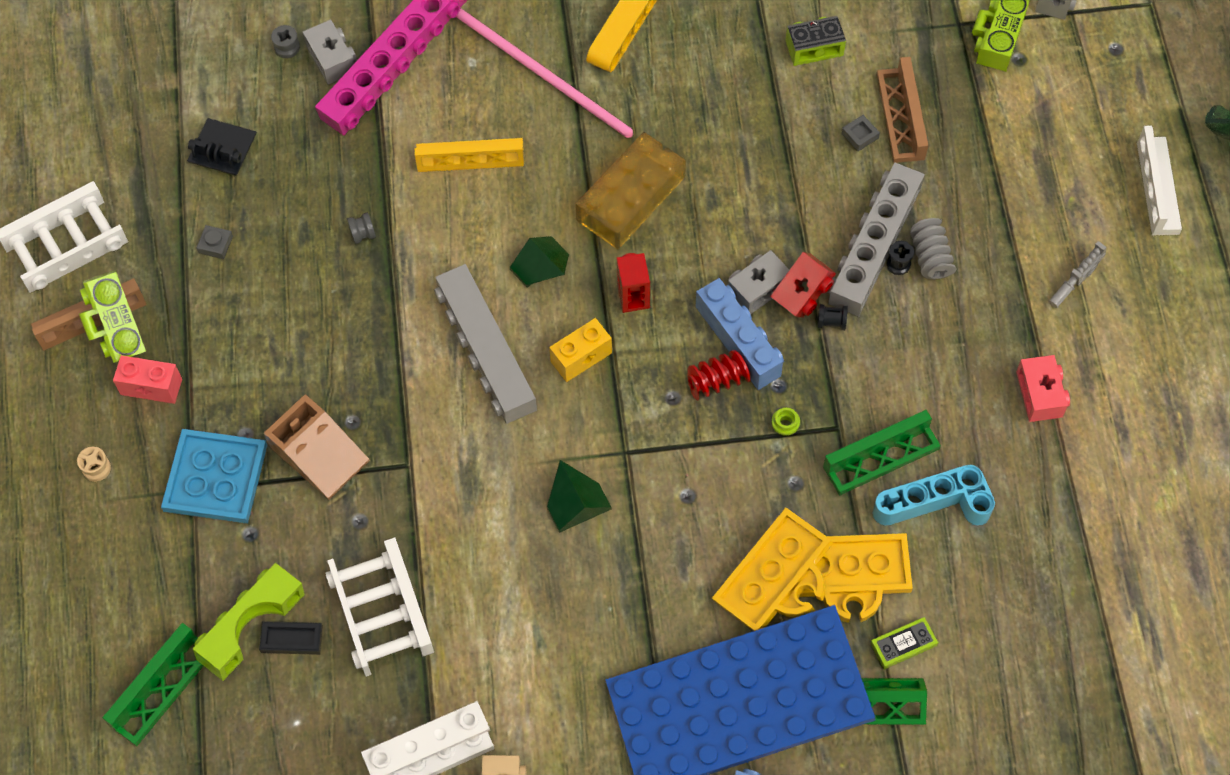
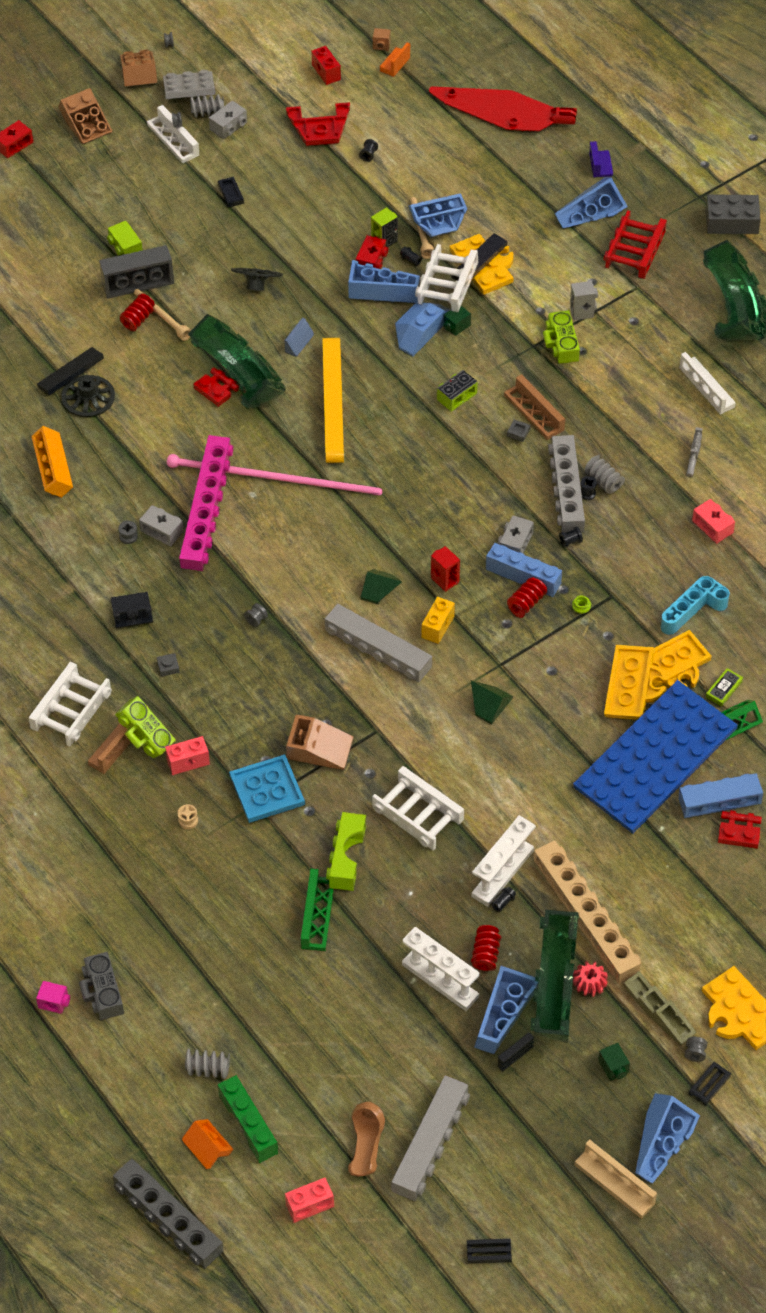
camera: 30 degrees left, 10 degrees down
black tile [259,621,323,655] -> none
yellow fence [415,138,524,172] -> none
clear yellow piece [575,132,686,249] -> none
brick [770,252,836,318] -> none
green fence [823,409,941,496] -> none

